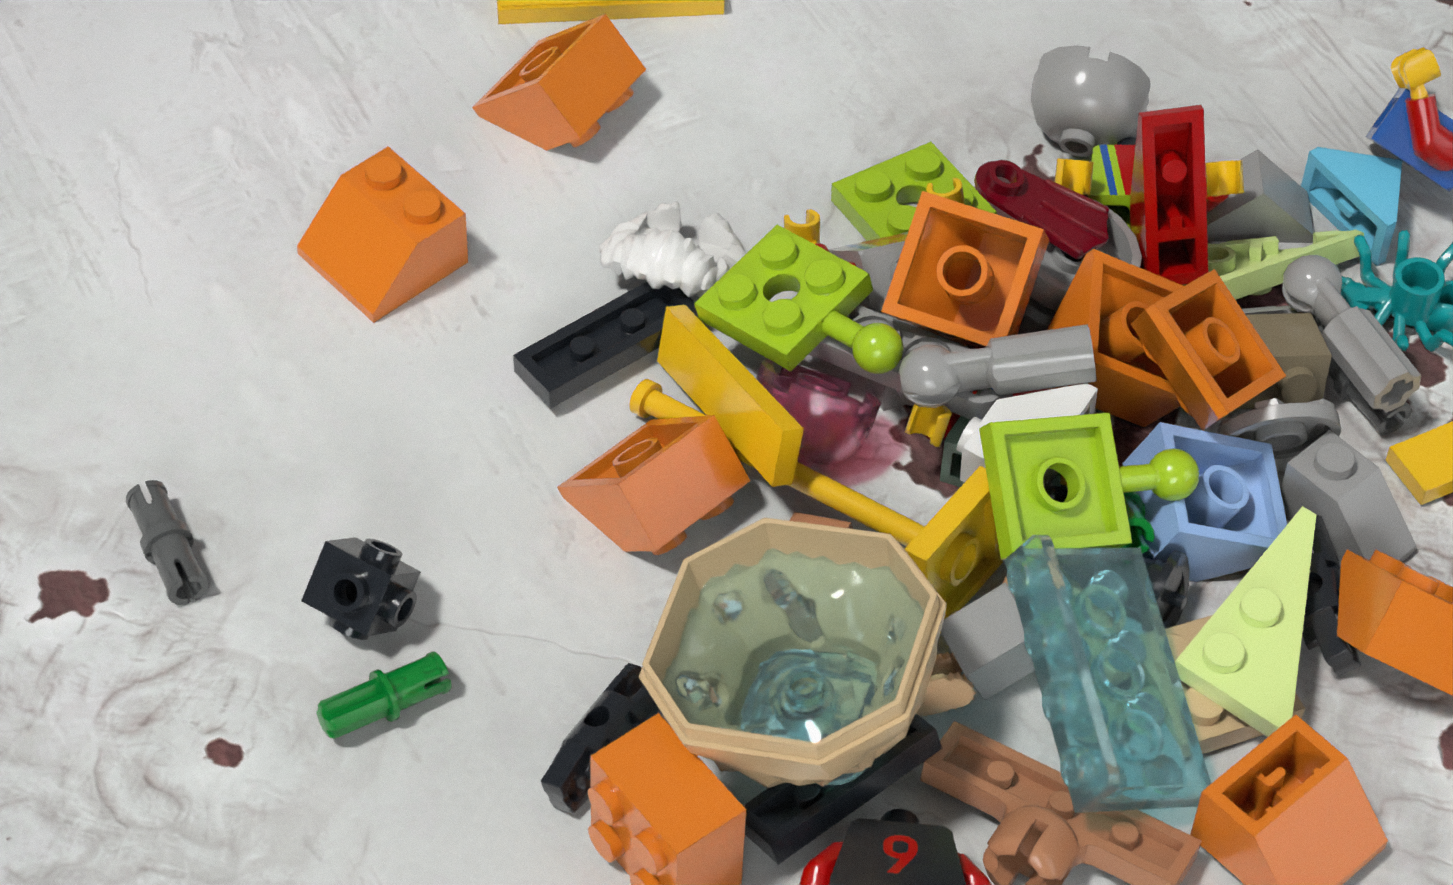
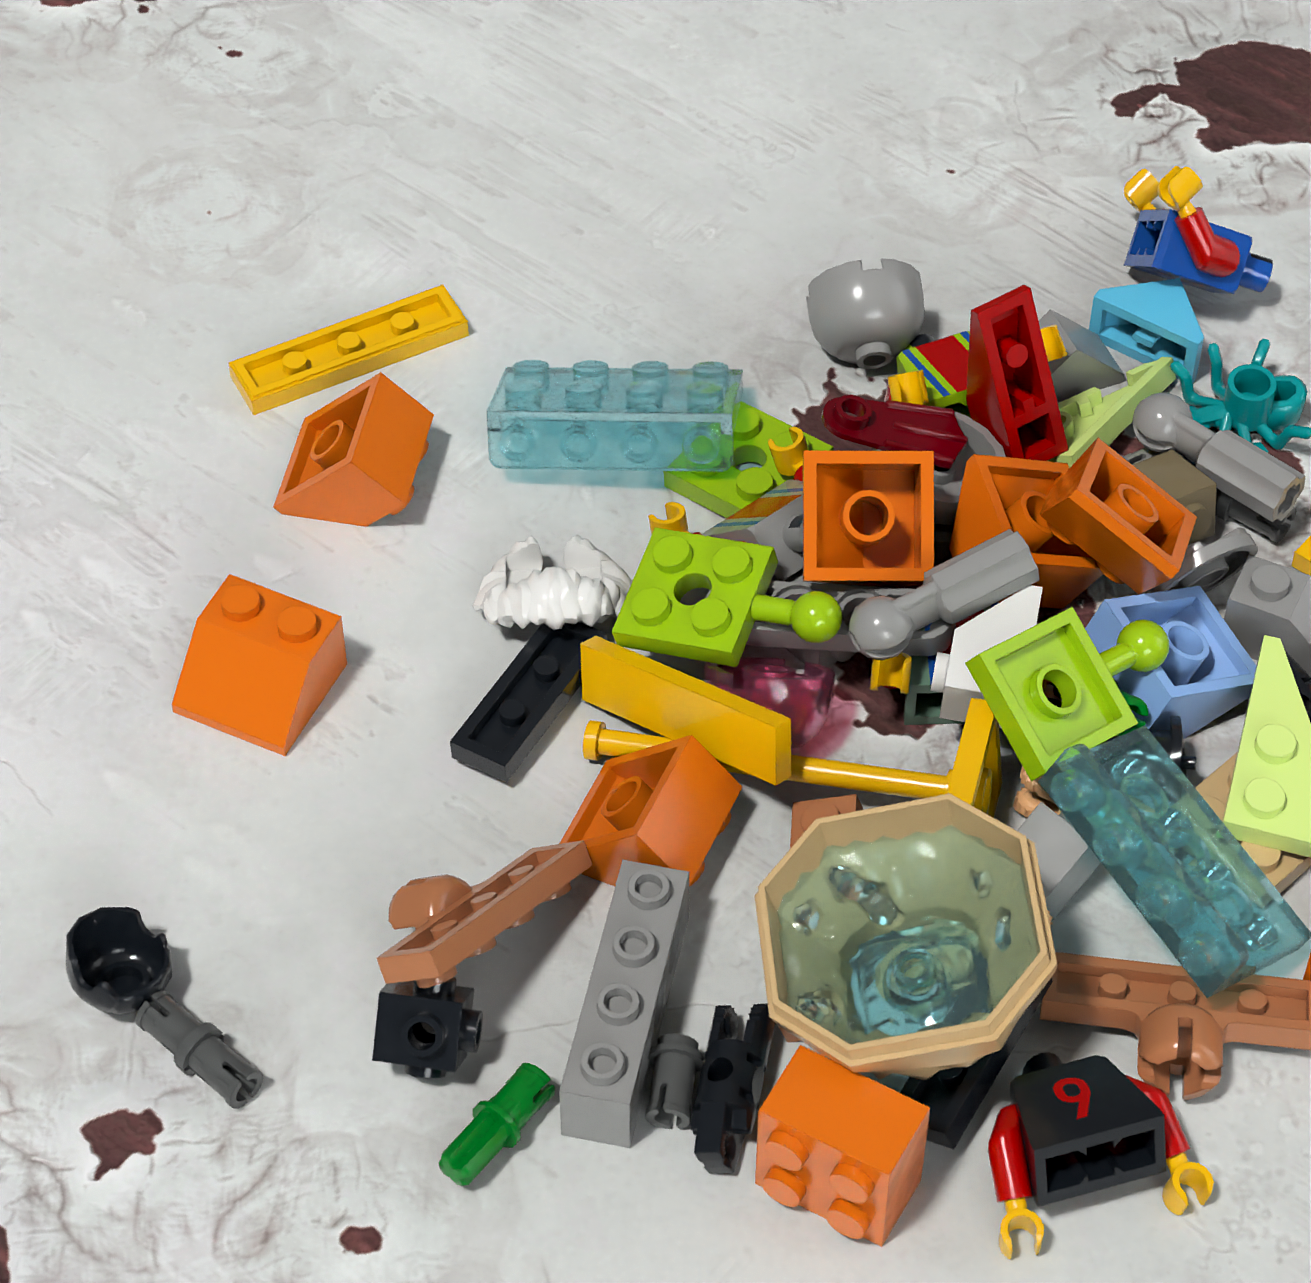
camera: 20 degrees left, 0 degrees up
none -> black hair [65,907,172,1015]
none -> nougat plate [376,840,592,988]
none -> clear light blue bracket [487,360,743,472]
none -> light grey brick [559,860,689,1148]
none -> dark grey pin [645,1033,704,1129]

